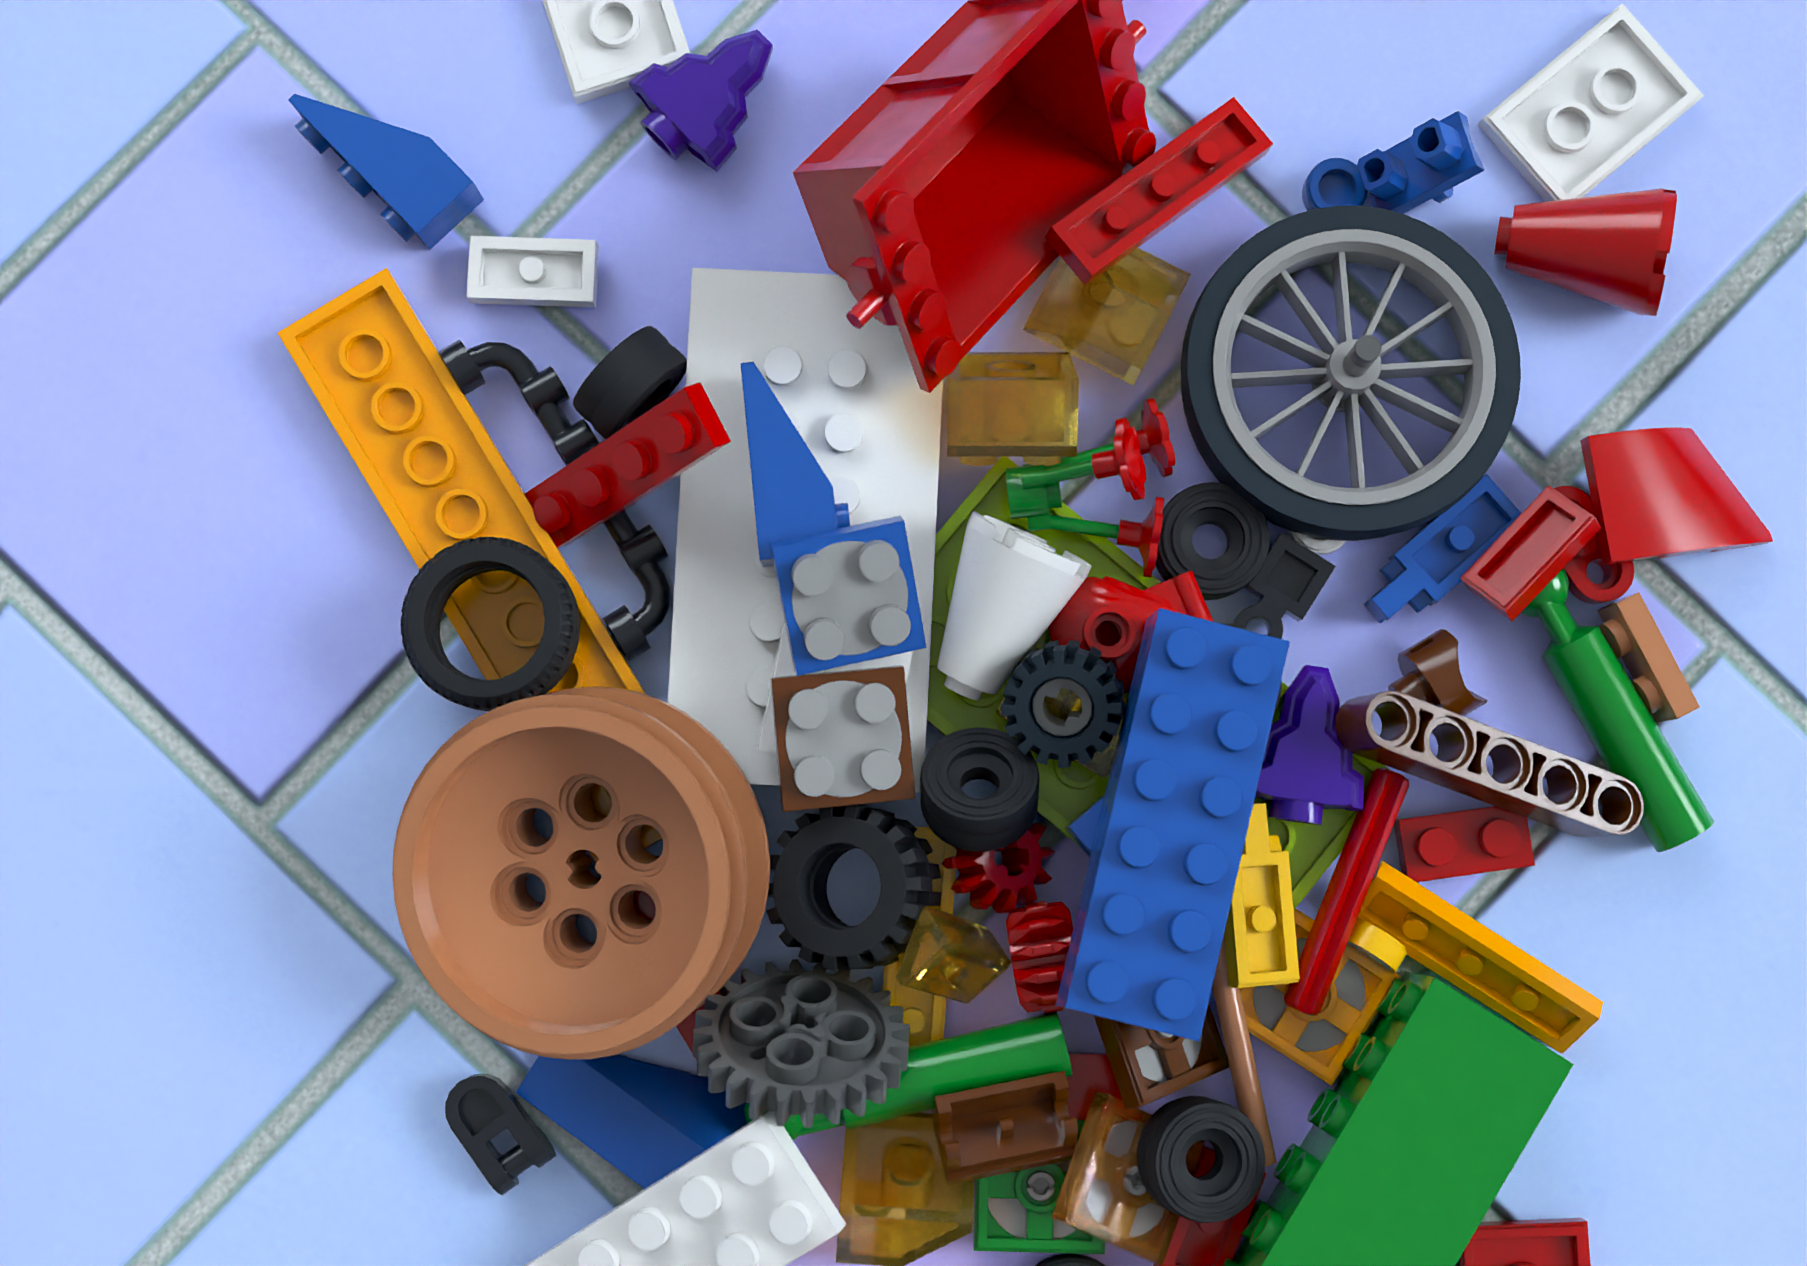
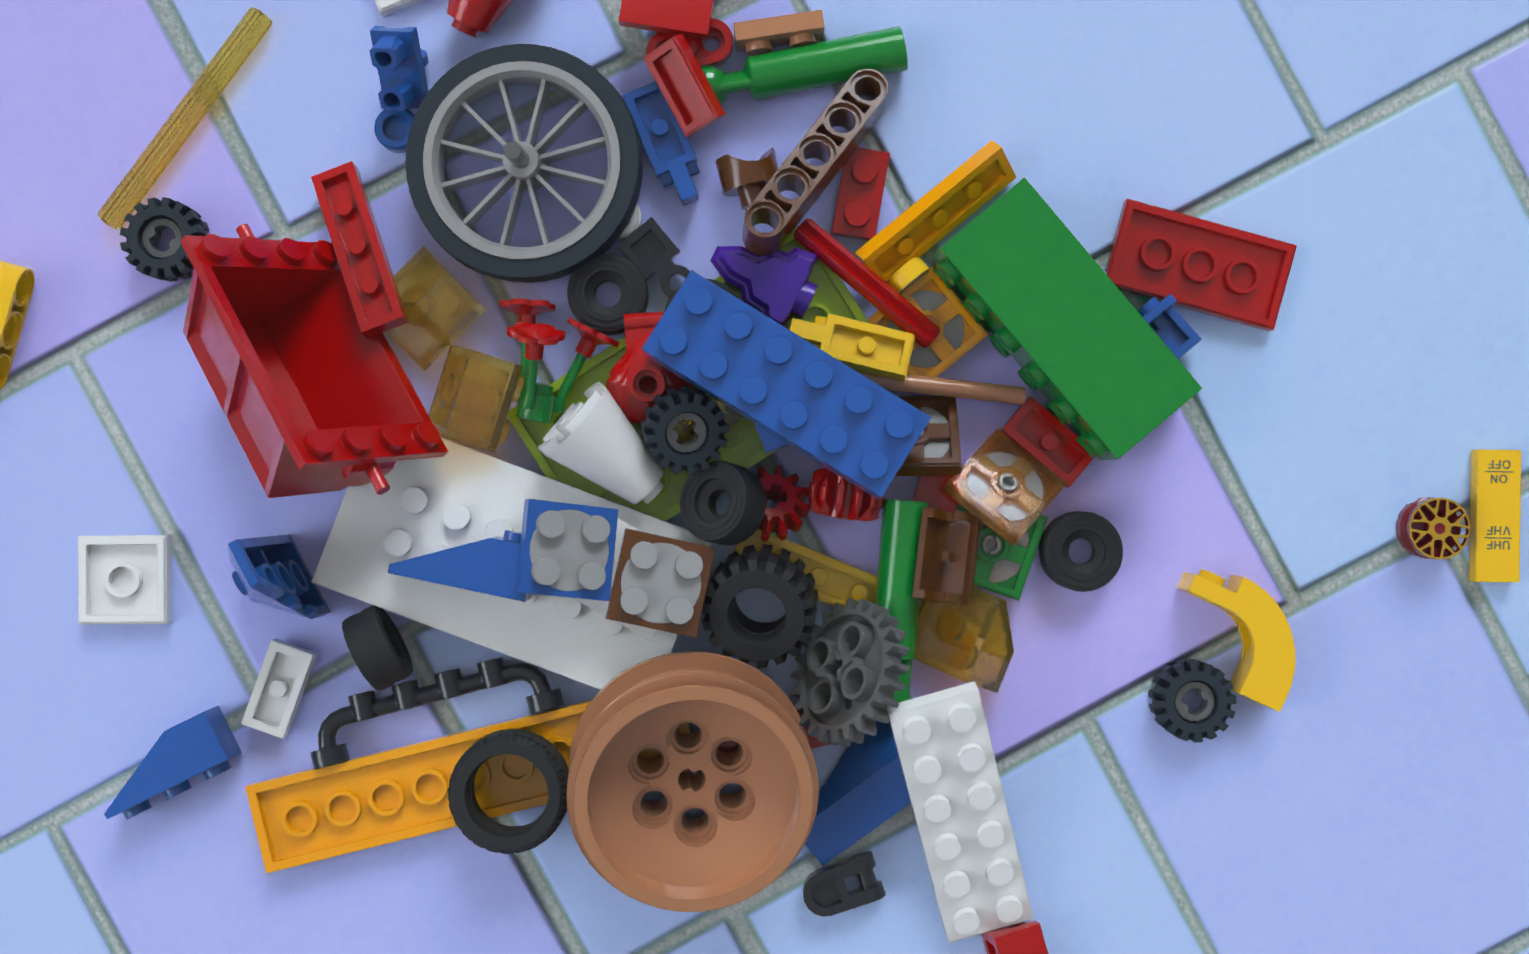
camera: 70 degrees left, 5 degrees up
red plate [525,382,731,548] -> none
dark purple rock [629,29,773,172] -> none
clear yellow slope [896,906,1012,1004] -> none
black tyre [1137,1096,1265,1223] -> none
none -> blue wedge [228,534,331,619]

